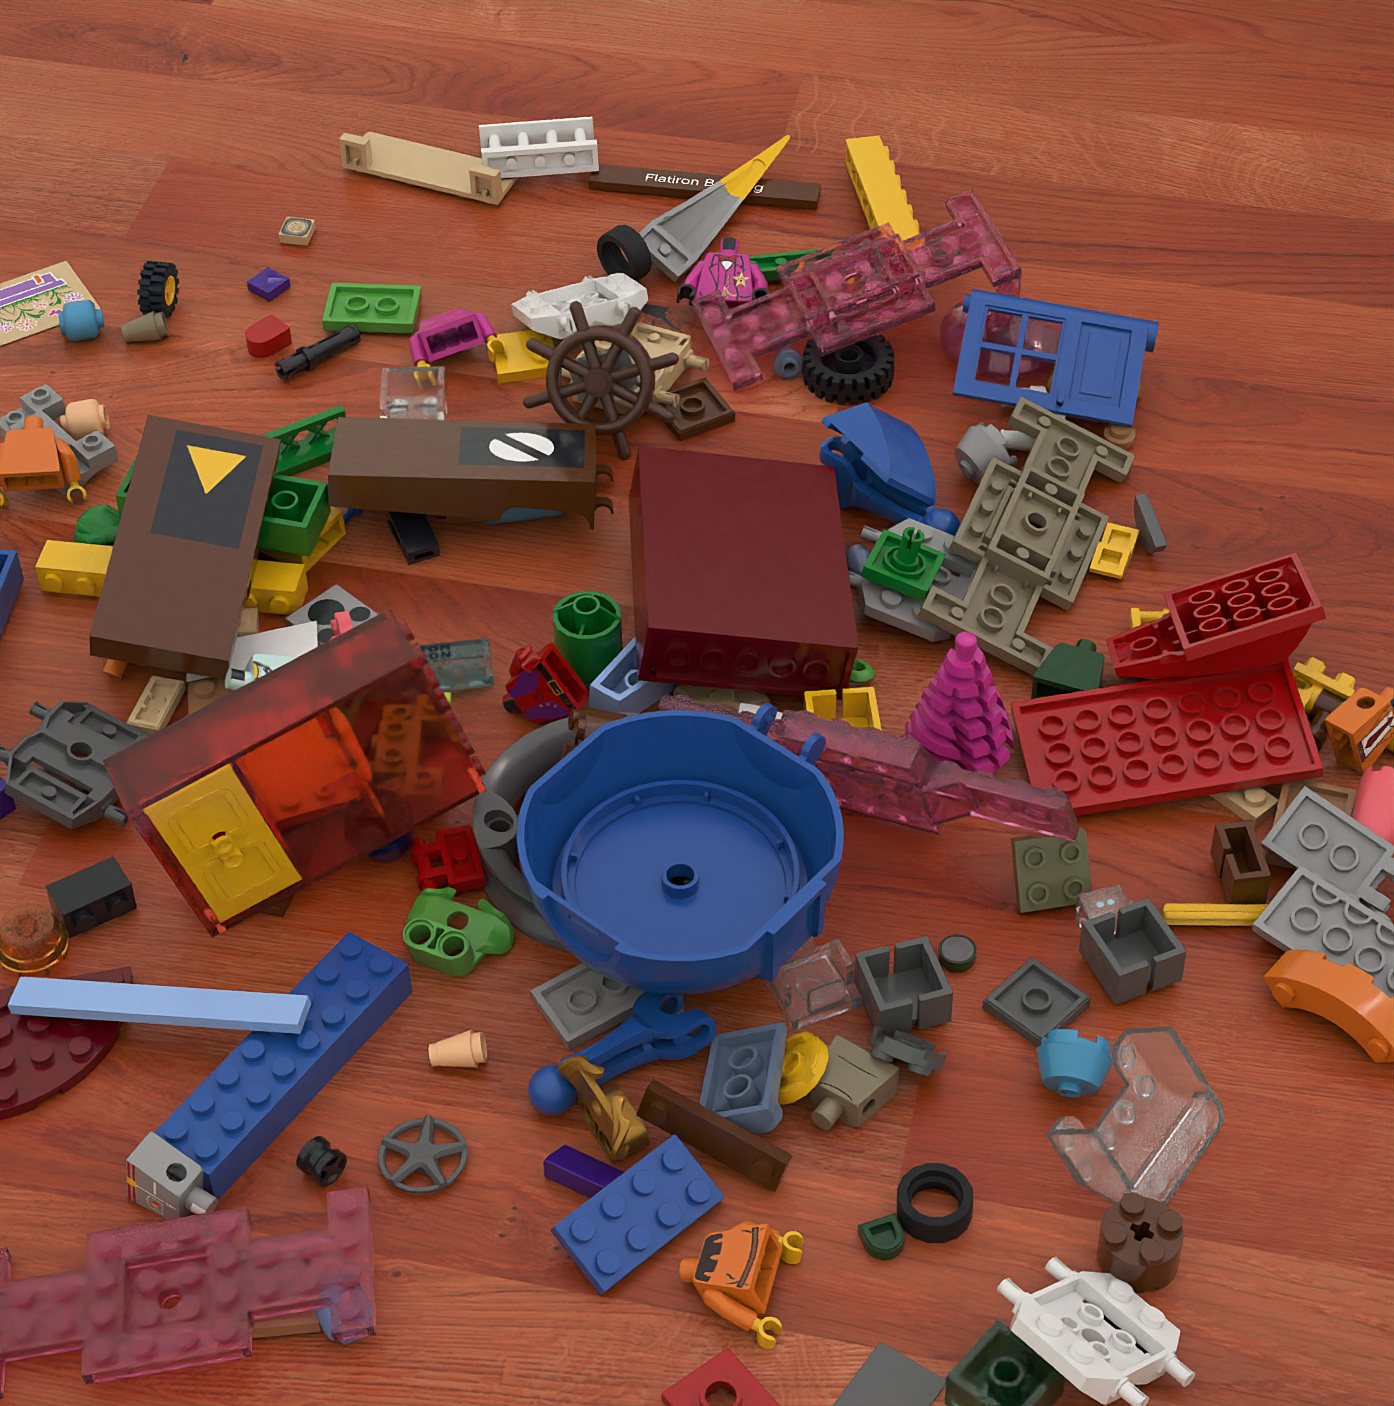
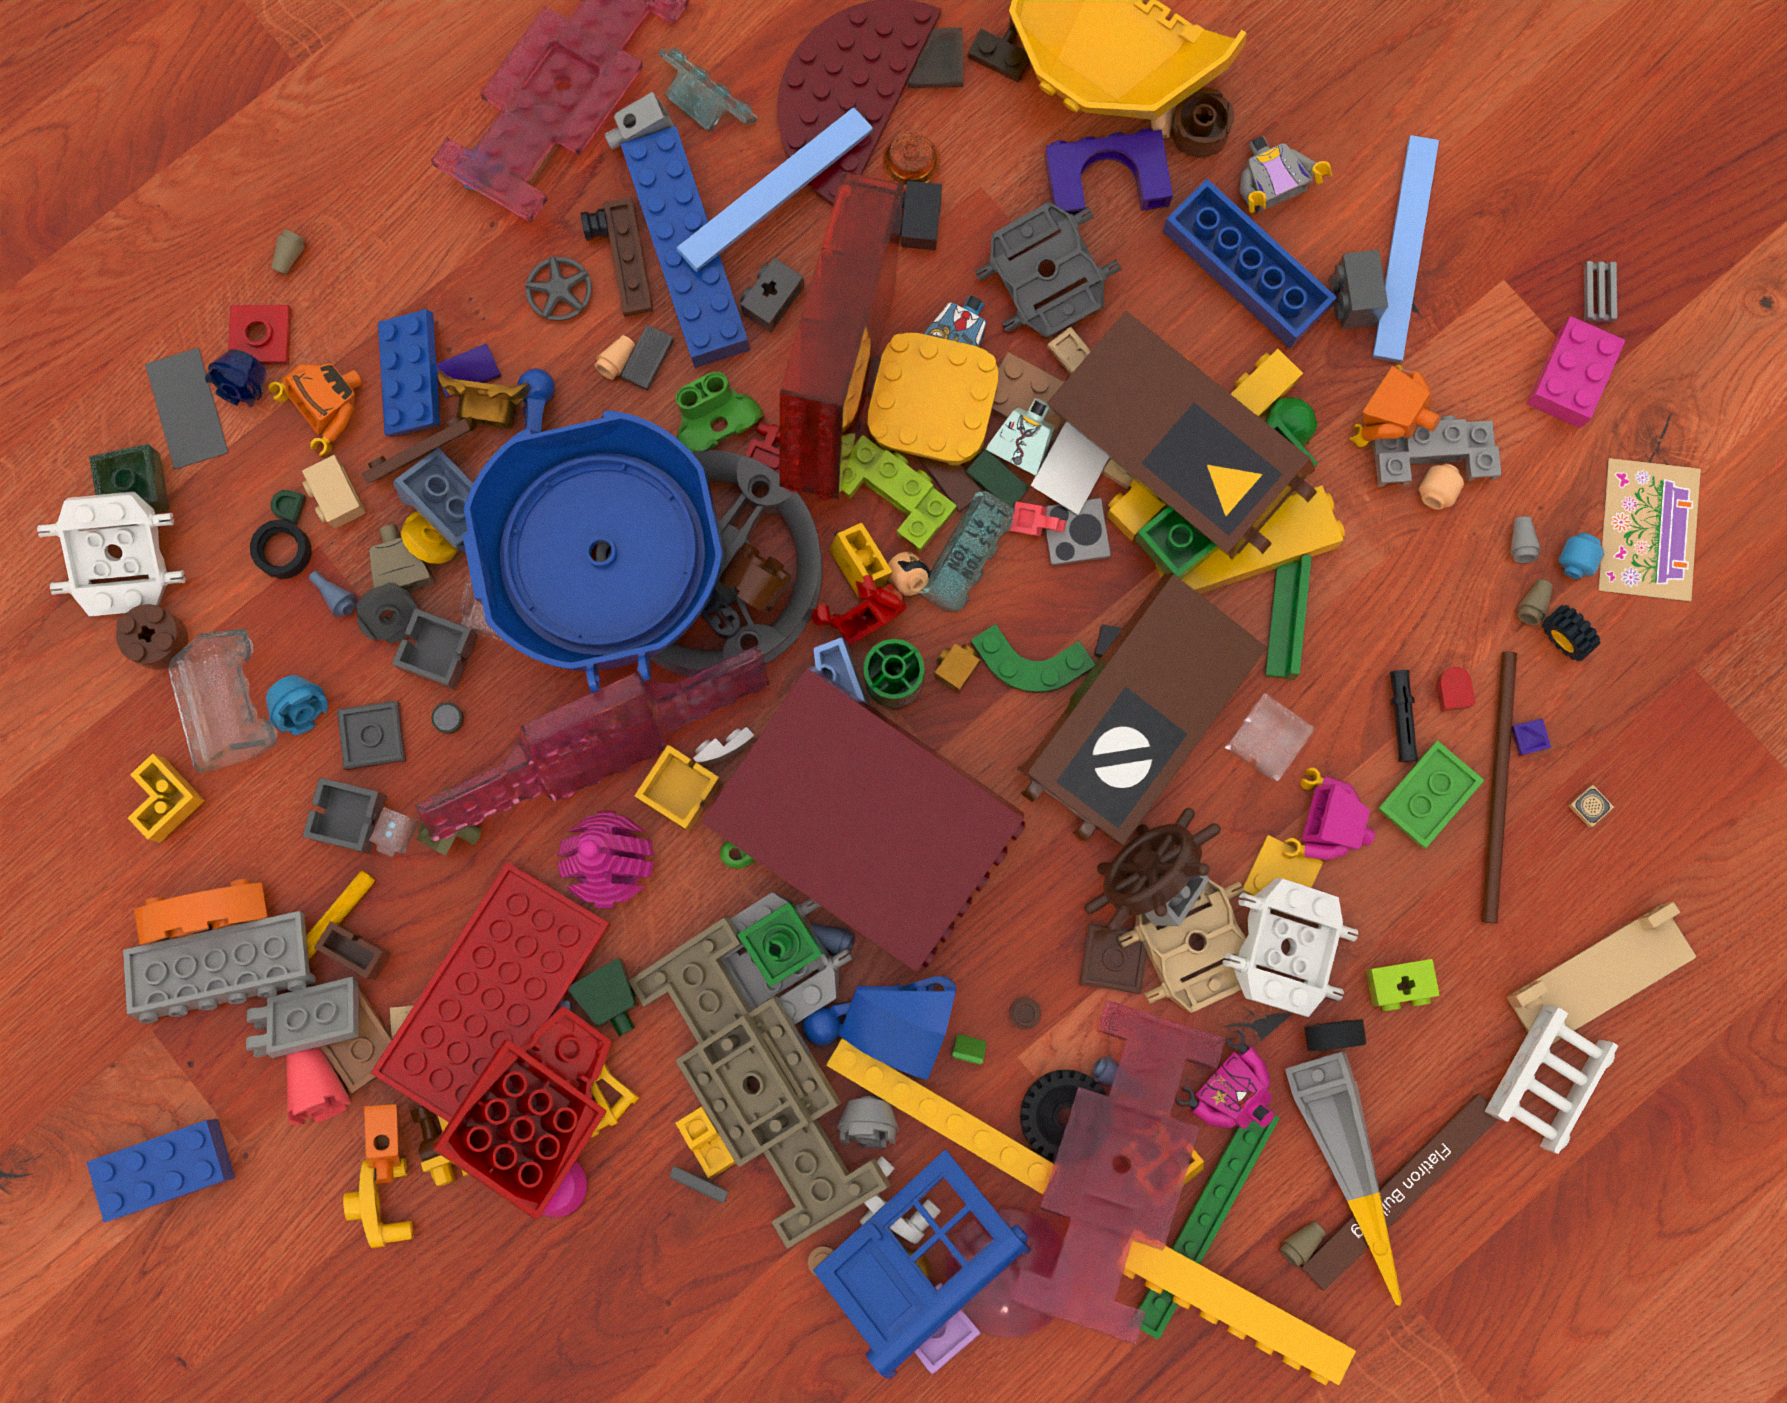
camera: 130 degrees right, 35 degrees up
none -> yellow brick [128,754,205,843]
none -> clear blue cone [205,349,266,407]
none -> tan brick [302,455,366,529]
none -> sand blue cone [309,571,357,617]
none -> reddish brown plate [603,198,653,317]
none -> dark grey tile [621,325,674,391]
none -> clear light blue bracket [658,47,758,130]
none -> dark grey brick [740,258,805,332]
none -> yellow brick [826,1038,1058,1194]
none -> yellow brick [829,523,892,598]
none -> light nougat head [888,552,930,596]
none -> pearl gold brick [934,643,980,694]
none -> green plate [970,624,1095,693]
none -> reddish brown plate [1010,998,1041,1029]
none -> dark tan cone [1279,1221,1326,1268]
none -> lime brick [1365,959,1440,1011]
none -> reddish brown piece [1482,652,1517,924]
none -> light grey cone [1510,516,1541,563]

